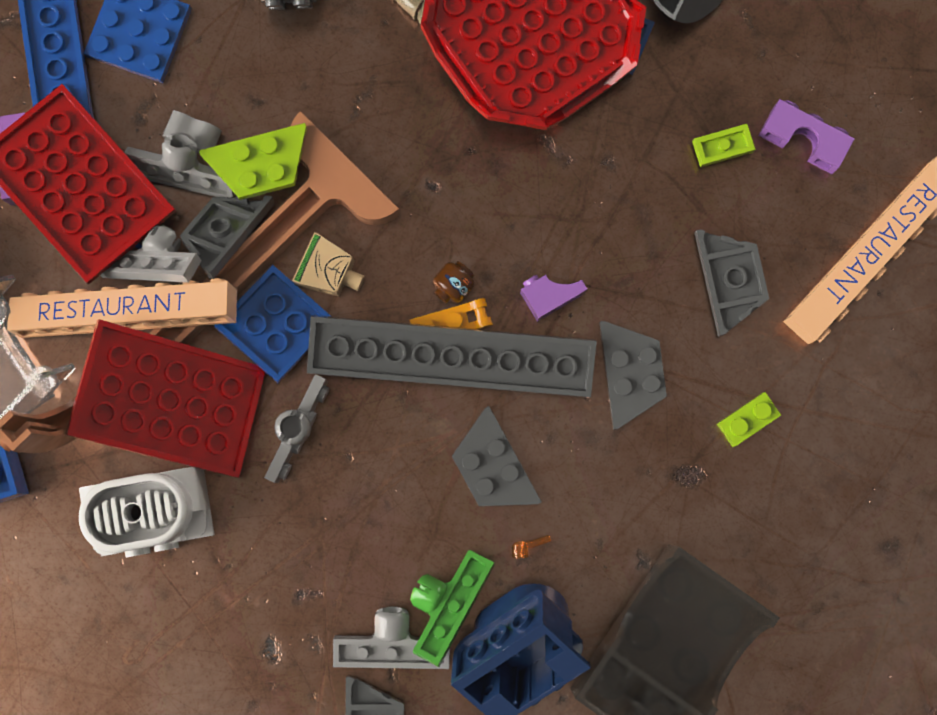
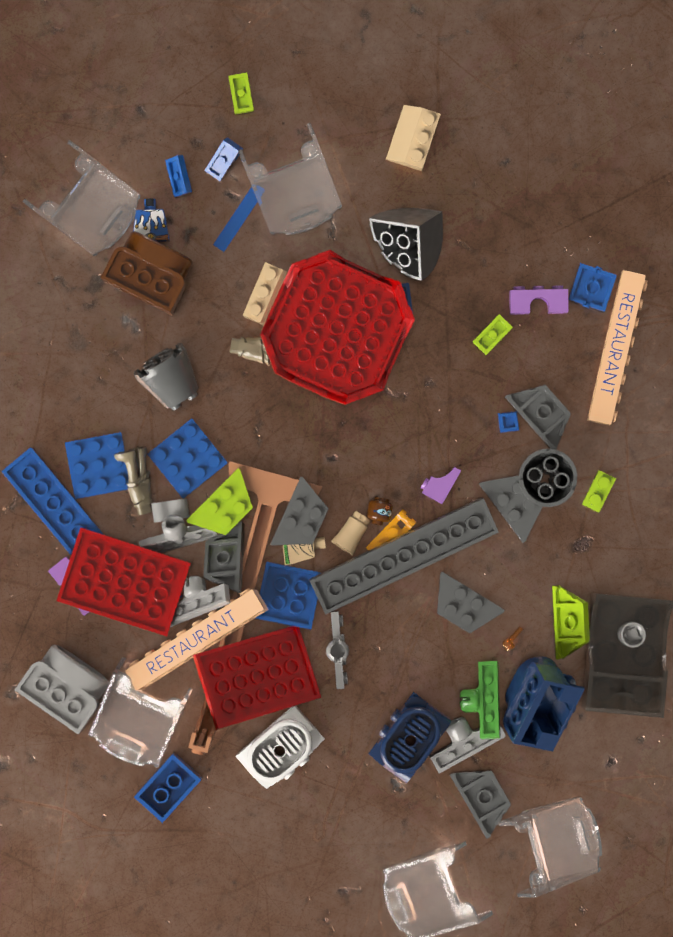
camera: 25 degrees left, 5 degrees up
none -> dark tan piece [114,446,153,515]
none -> blue plate [147,418,228,499]
none -> dark grey wing [271,477,328,546]
none -> tan plant [331,511,370,555]
none -> dark blue brick [368,692,451,783]
none -> blue tile [498,411,519,433]
none -> dark grey cone [519,449,578,507]
none -> lime wing [552,585,590,660]
none -> blue plate [568,263,617,312]
none -> light grey wheel [617,622,646,647]

